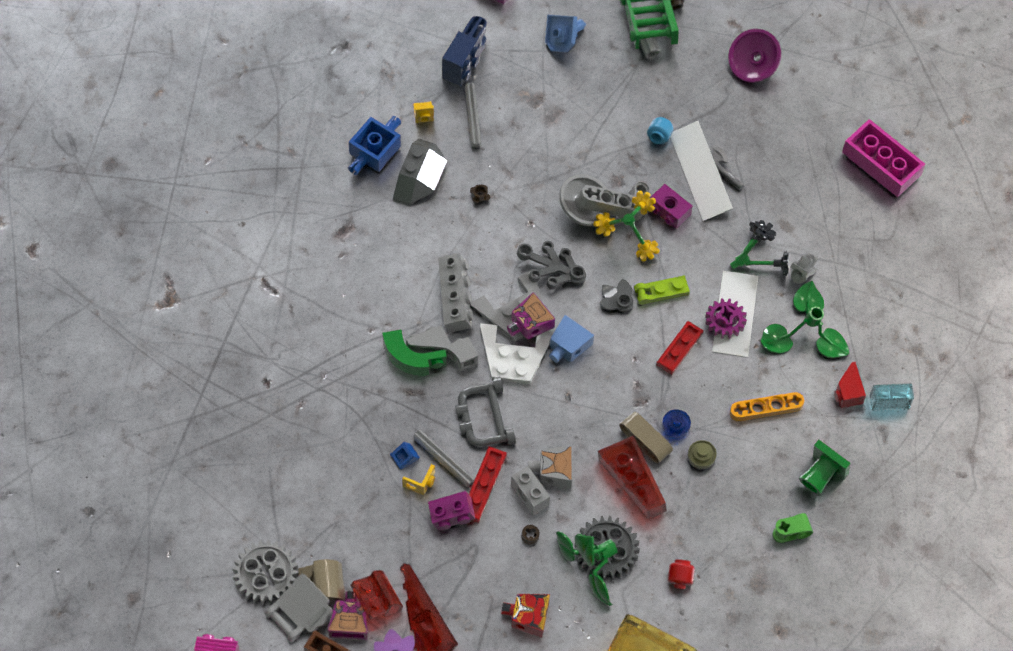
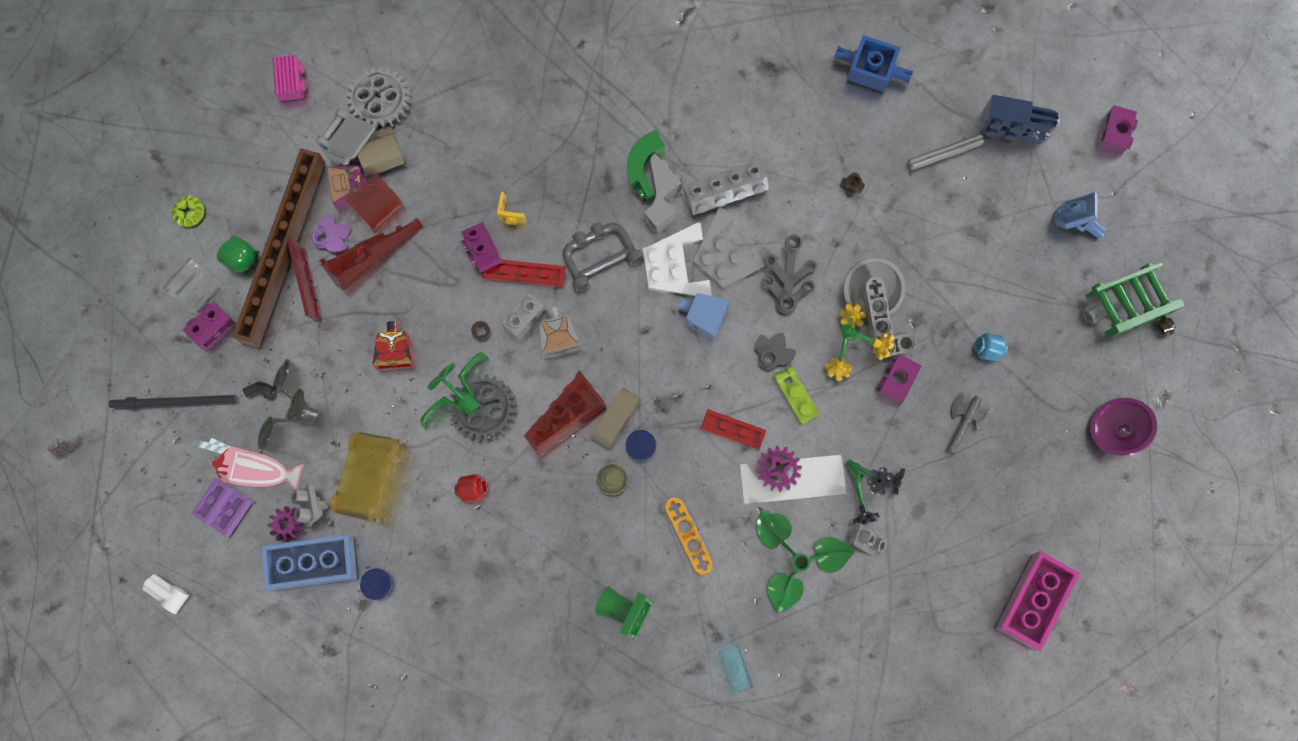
camera: 80 degrees right, 15 degrees up
blue slope [390,442,420,470] -> none
dark grey wedge [393,138,447,205] -> none
yellow bracket [413,102,434,123] -> none
light grey axle [413,430,474,487] -> none
torso [507,292,555,339] -> none
white sticker [670,121,733,221] -> none
bright green piece [772,513,813,543] -> none
red slope [834,362,866,408] -> none

